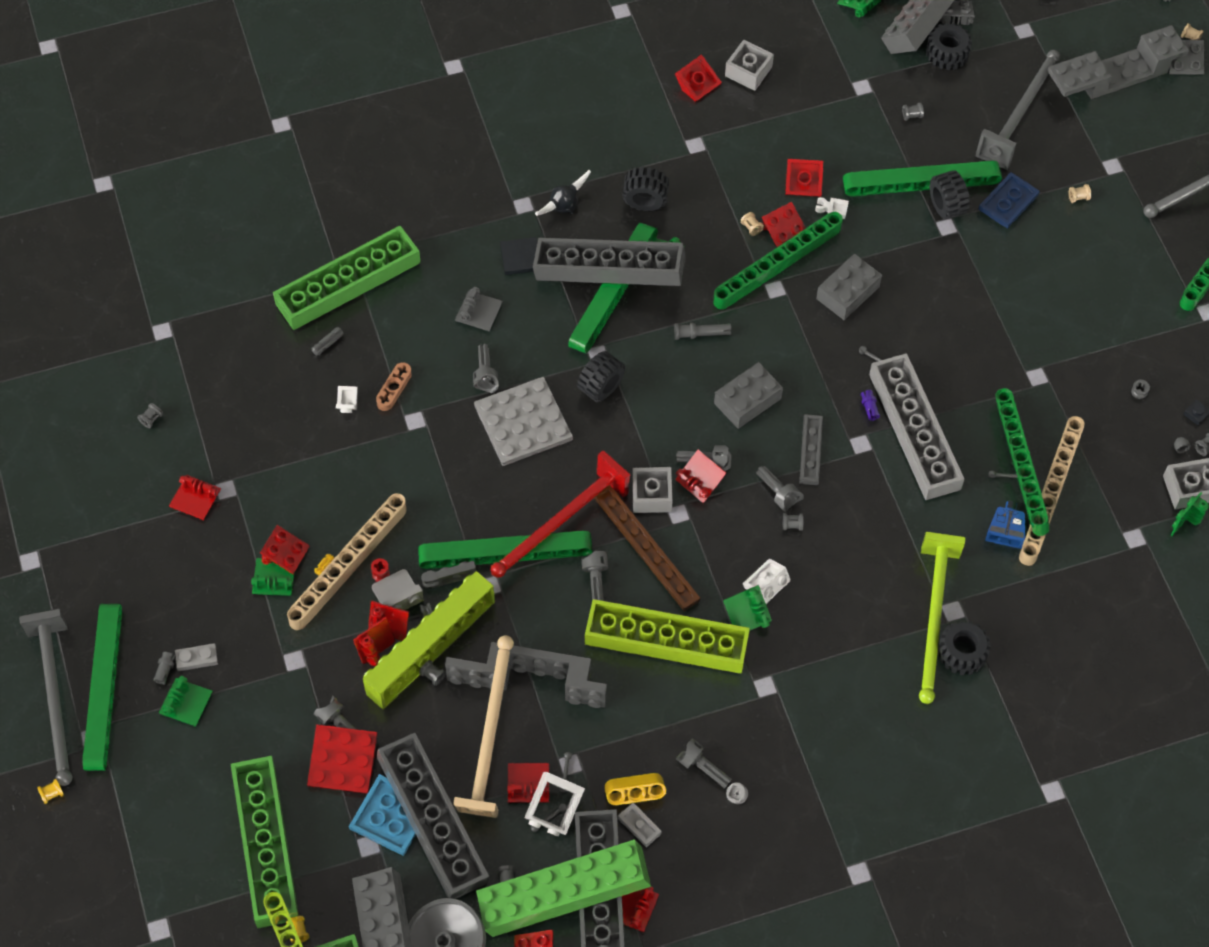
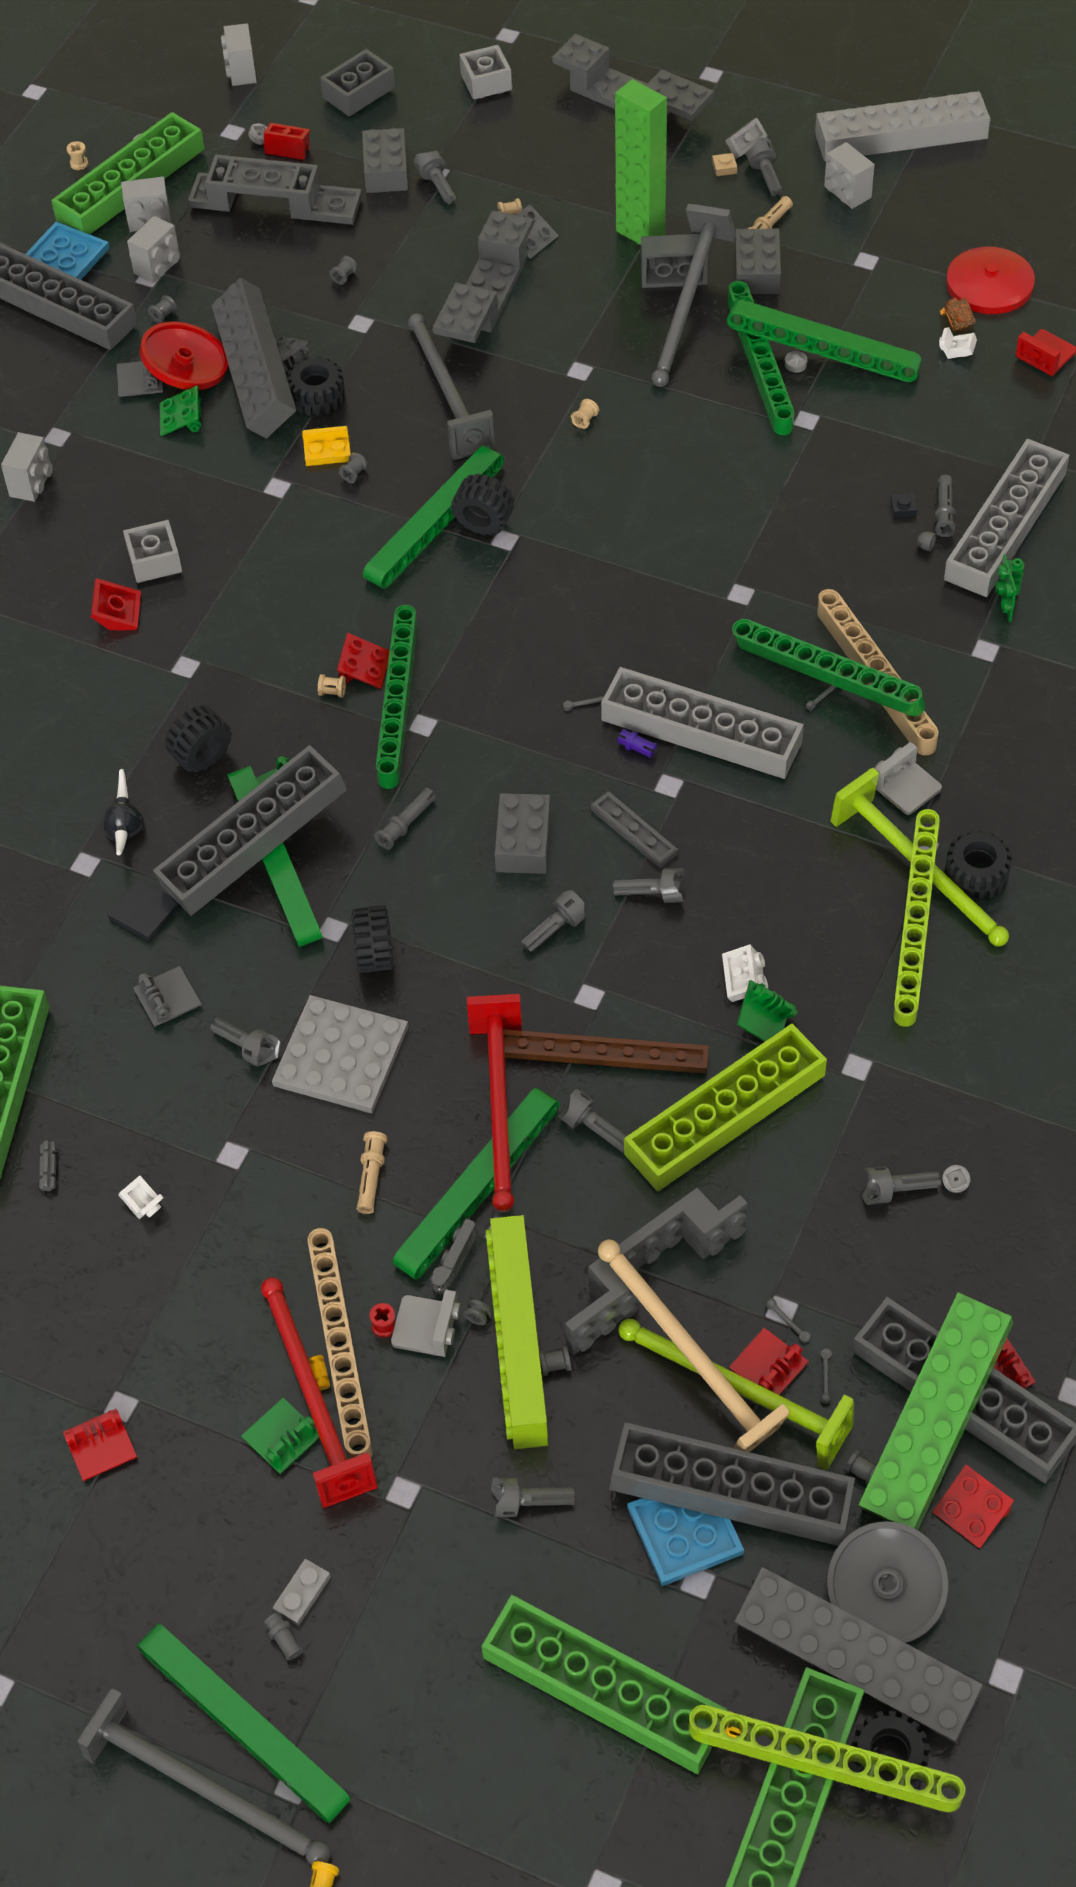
camera: 45 degrees left, 5 degrees down
green hinge [159,676,213,727] -> none
red hinge [260,525,310,574] -> none
red plate [307,725,378,794] -> none
red hinge [353,617,396,667] -> none
red hinge [368,601,409,641] -> none
nougat beam [376,363,412,411] -> none
white window [525,772,585,837] -> none
yellow beam [604,773,666,805] -> none
light grey plate [618,803,662,847] -> none
light grey brick [632,467,672,513] -> none
hinge [675,449,727,503] -> none
dark grey bush [783,513,803,531] -> none
red slope [785,159,823,197] -> none
white plate [815,198,849,220] -> none
dark grey brick [816,254,882,320] -> none
dark blue plate [978,172,1040,229] -> none
blue torso [985,501,1025,549] -> none
dark grey bush [1131,380,1150,399] -> none
none -> red piece [261,1277,378,1508]
none -> yellow bracket [302,426,351,466]
none -> tan pin [356,1131,388,1214]
none -> lime piece [619,1319,854,1471]
none -> light grey bracket [874,742,942,815]
none -> lime beam [893,809,940,1027]

